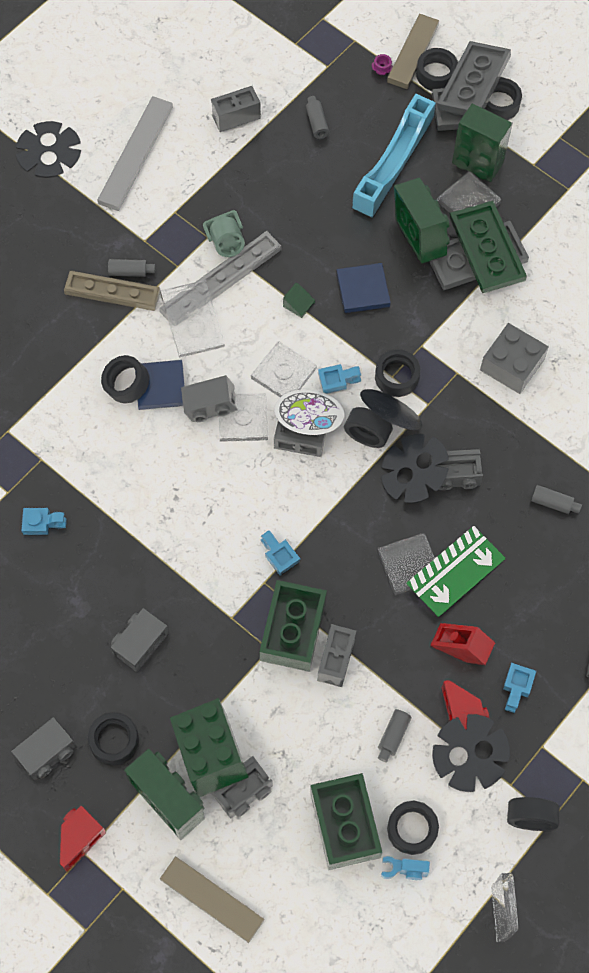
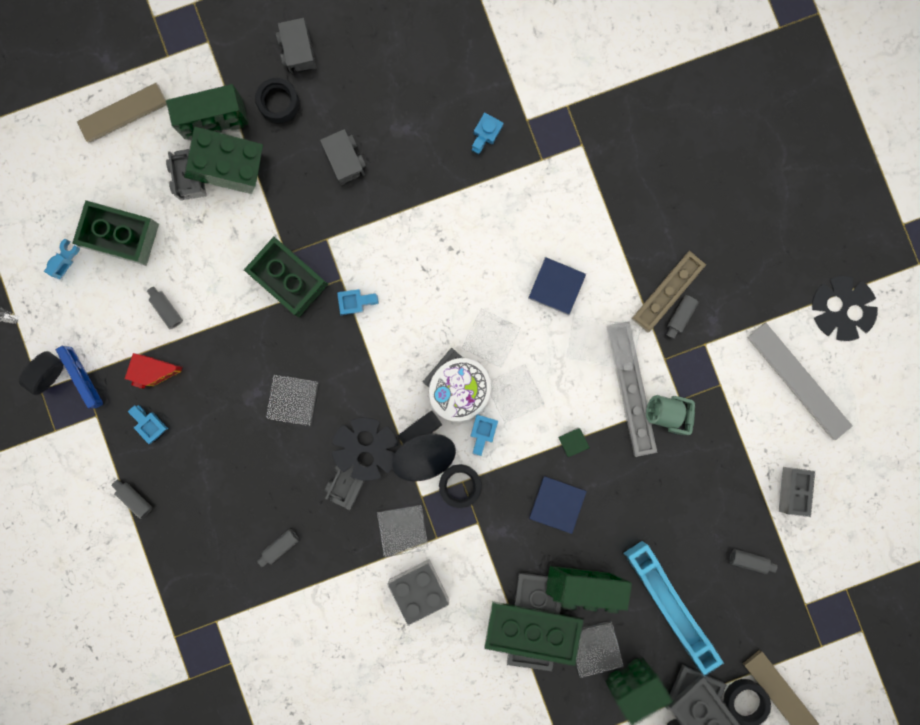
camera: 115 degrees right, 20 degrees up
red slope [60,806,106,872] -> none
black tyre [101,355,150,404] -> none
dark grey hinge [181,375,238,422] -> none
dark grey hinge [317,624,356,688] -> none
magenta plate [372,54,393,75] -> none
black tyre [387,800,439,855] -> none
green sticker [406,526,505,617] -> none
red slope [431,623,495,665] -> none
black piece [432,714,510,792] -> none
none -> blue tile [55,345,103,408]
none -> clear tile [377,504,429,557]

